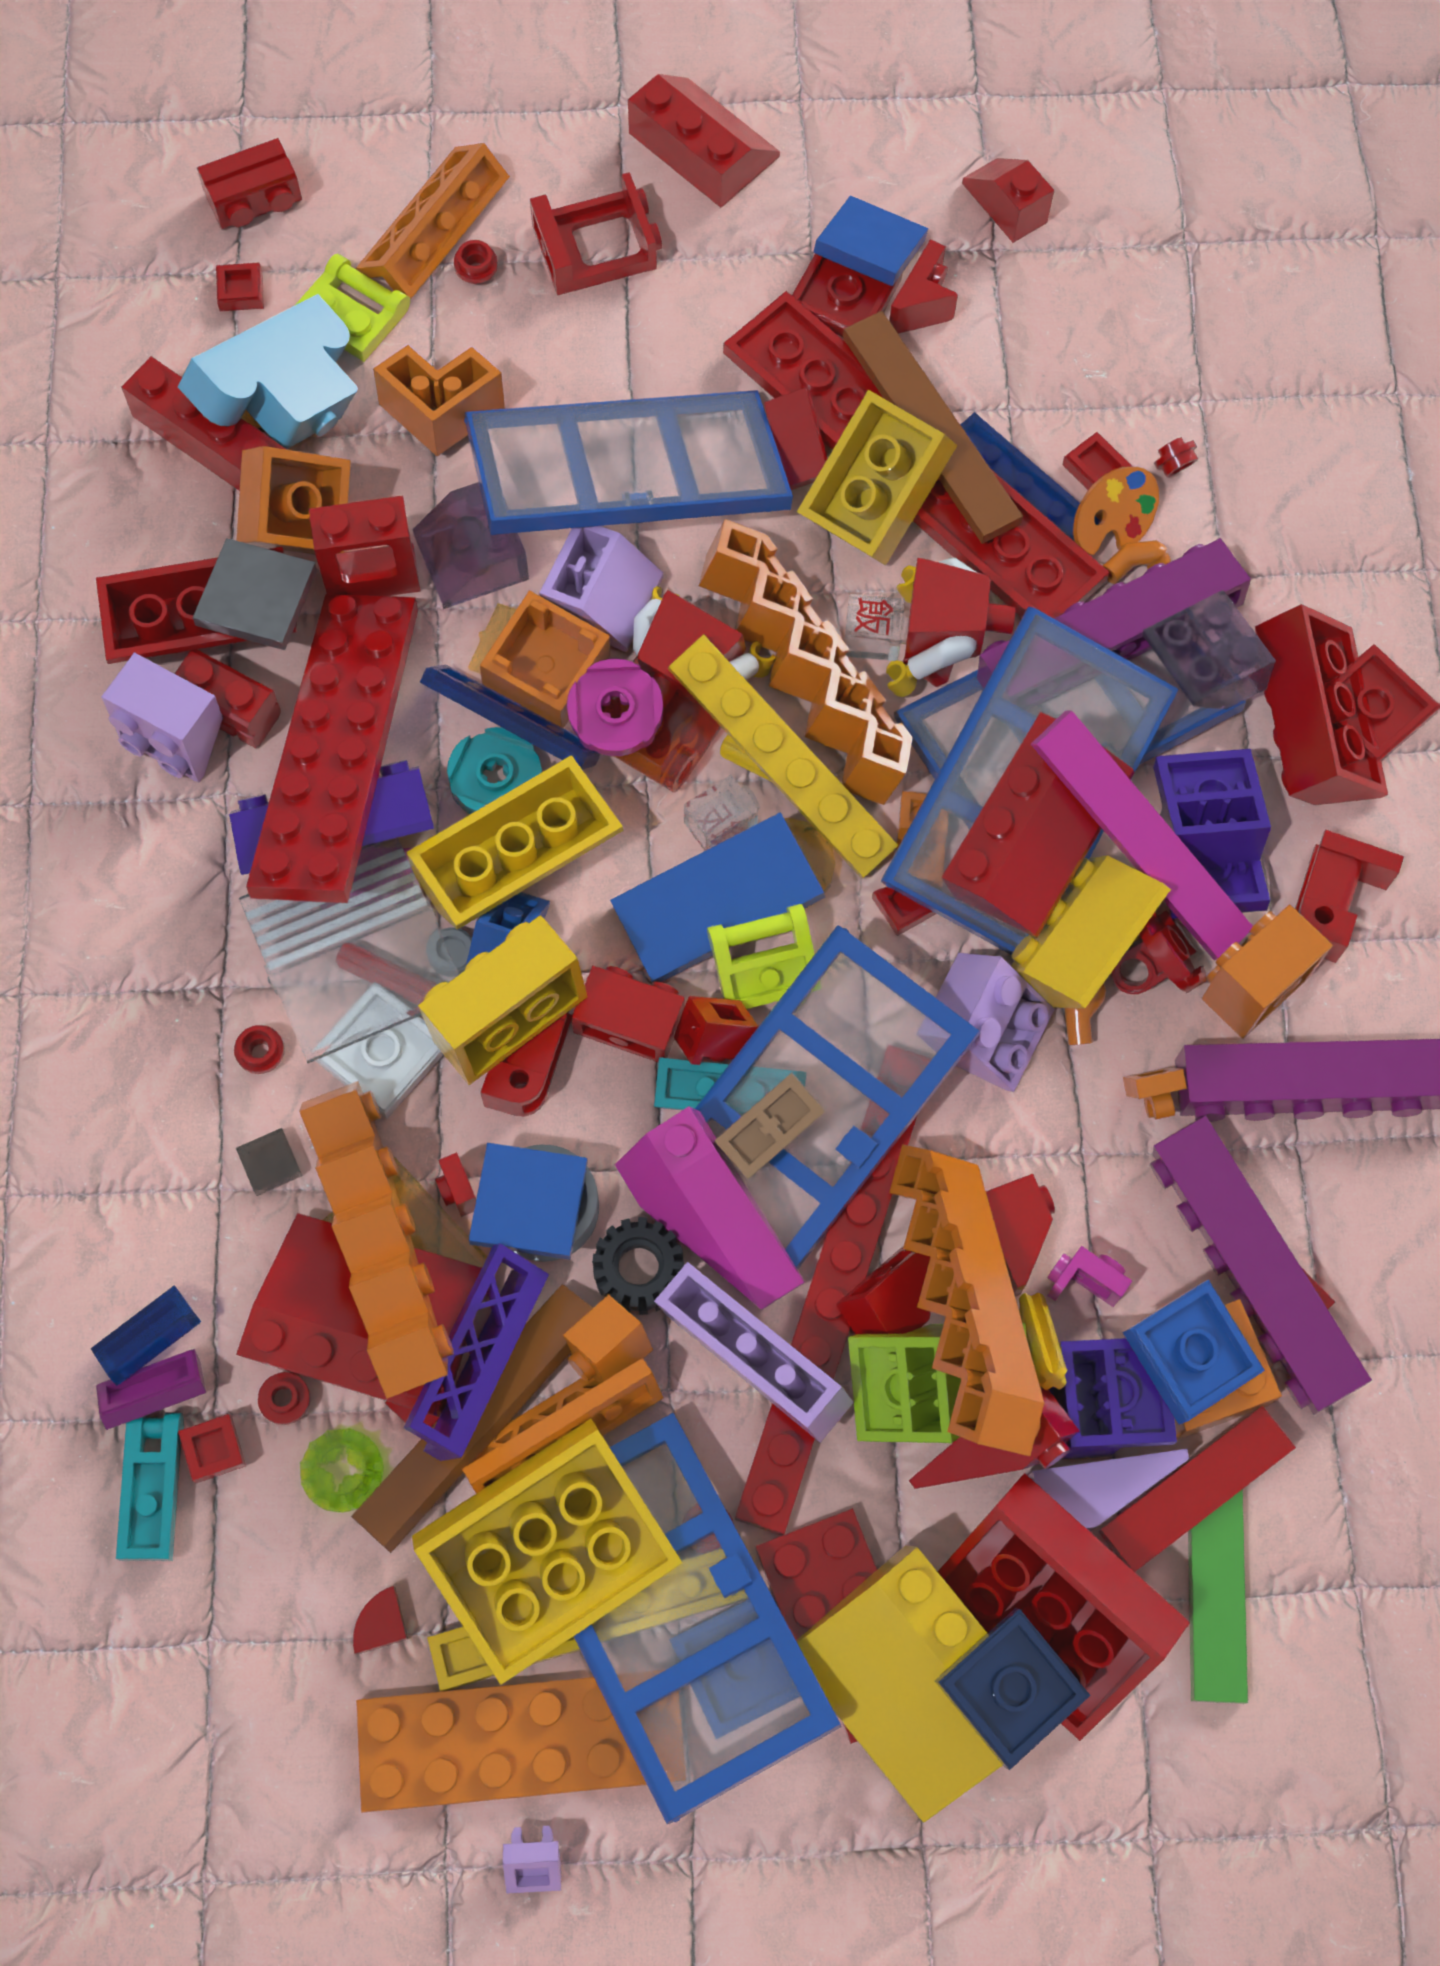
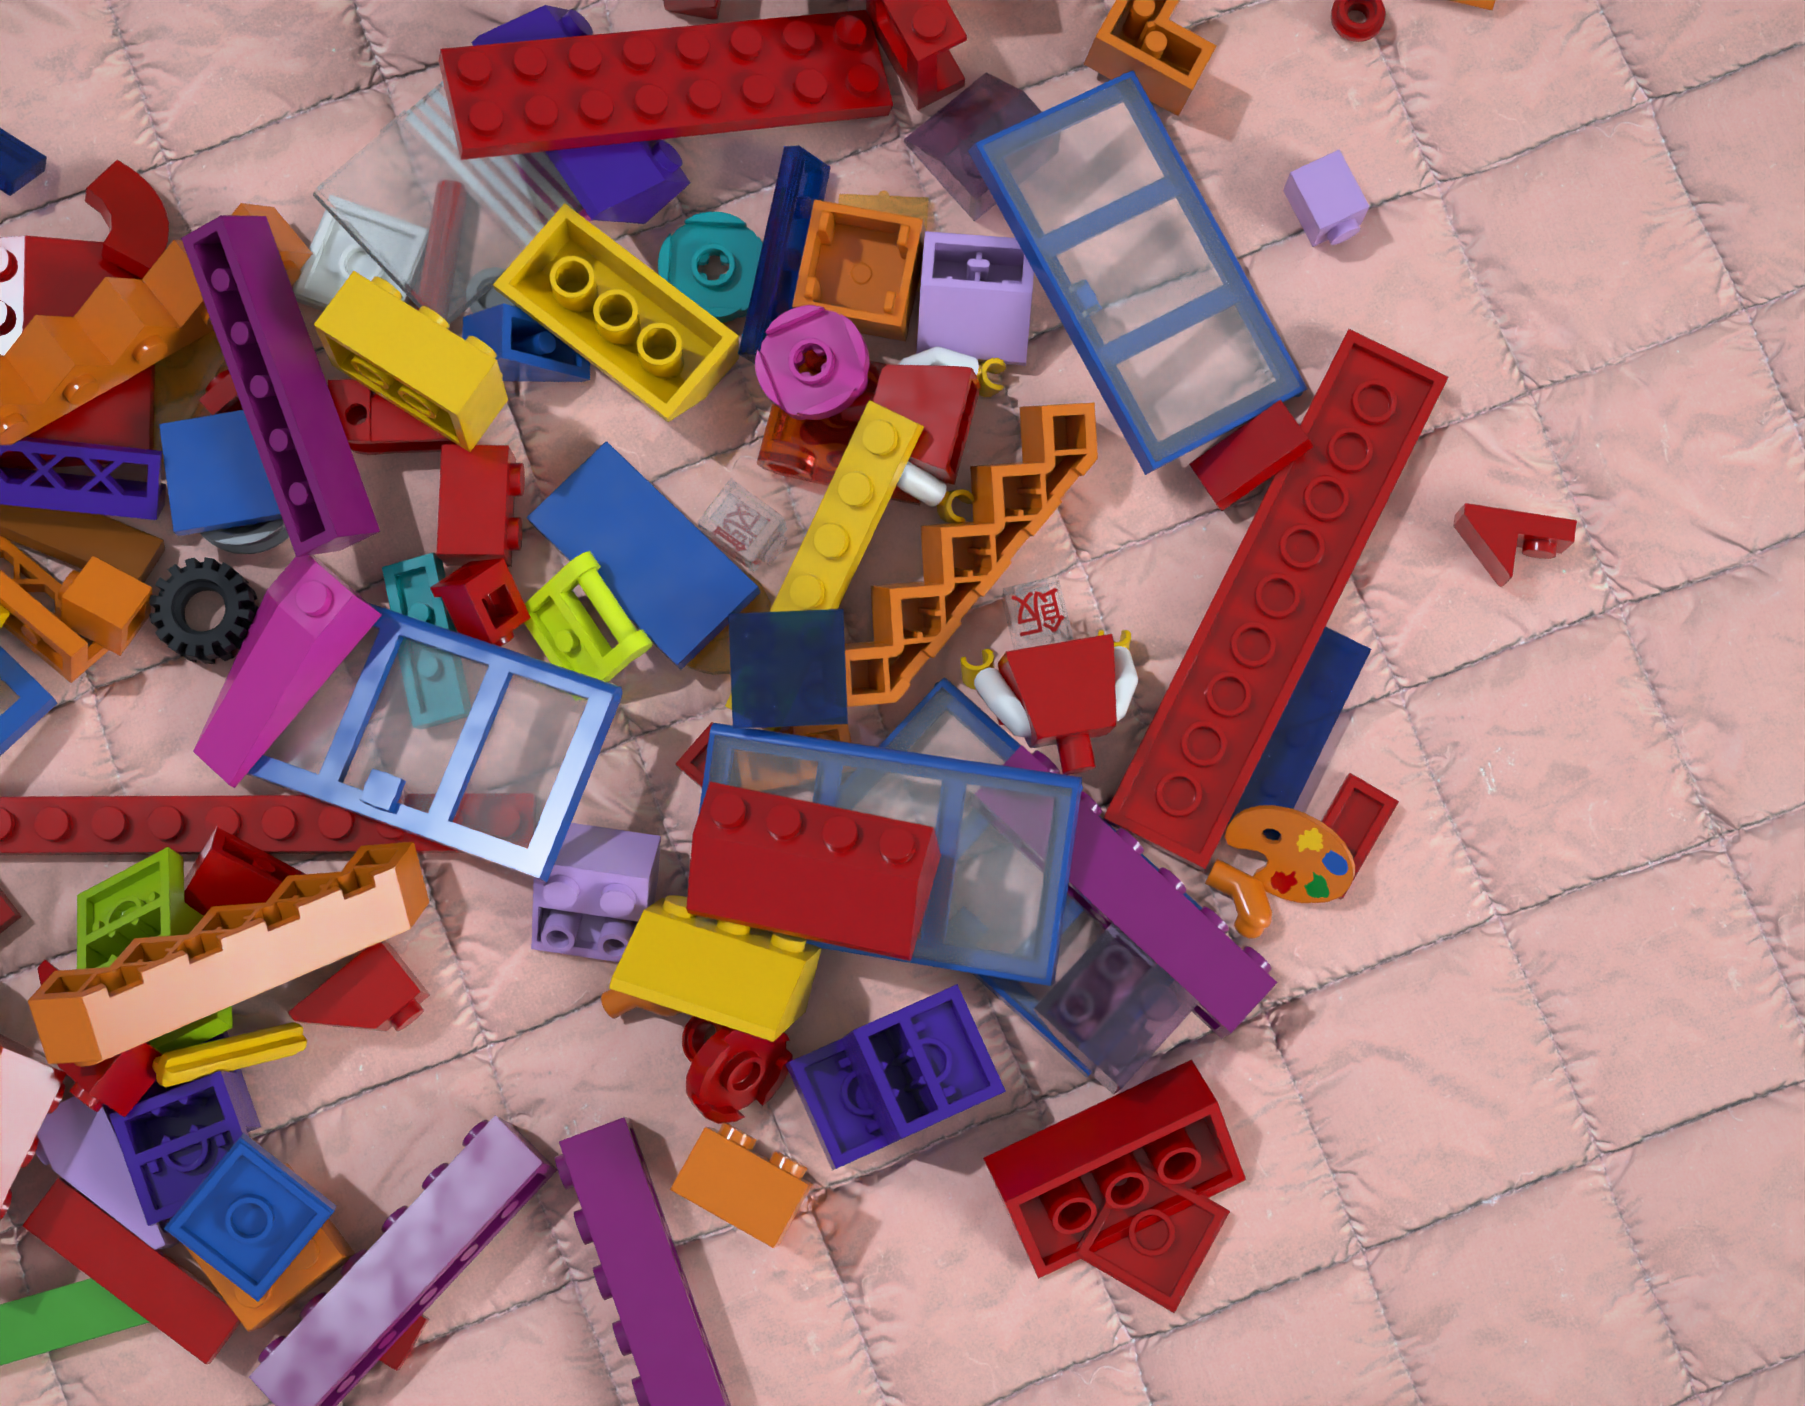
camera: 75 degrees right, 10 degrees up
red plate [234,1025,284,1074] -> none
clear smoke tile [236,1128,303,1196] -> none
red window [530,172,662,296] -> none
red slope [628,74,780,208] -> none
lavender brick [654,1262,854,1443] -> none
medium nougat hinge [715,1072,825,1179] -> none
red tile [792,253,903,337] -> none
yellow brick [797,390,957,566] -> none
blue tile [814,195,928,286] -> none
dark orange tile [843,311,1023,544] -> none
red slope [962,158,1054,243] -> none
dark pink tile [1031,710,1253,960] -> none
dark pink bracket [1047,1246,1132,1307] -> none
orange tile [1123,1067,1187,1120] -> none
red plate [1154,437,1198,477] -> none
red piece [1295,829,1404,963] -> none
none -> red tile [85,160,169,279]
none -> magenta brick [181,215,381,557]
none -> clear blue hinge [728,609,848,729]
none -> lavender brick [1283,149,1370,247]

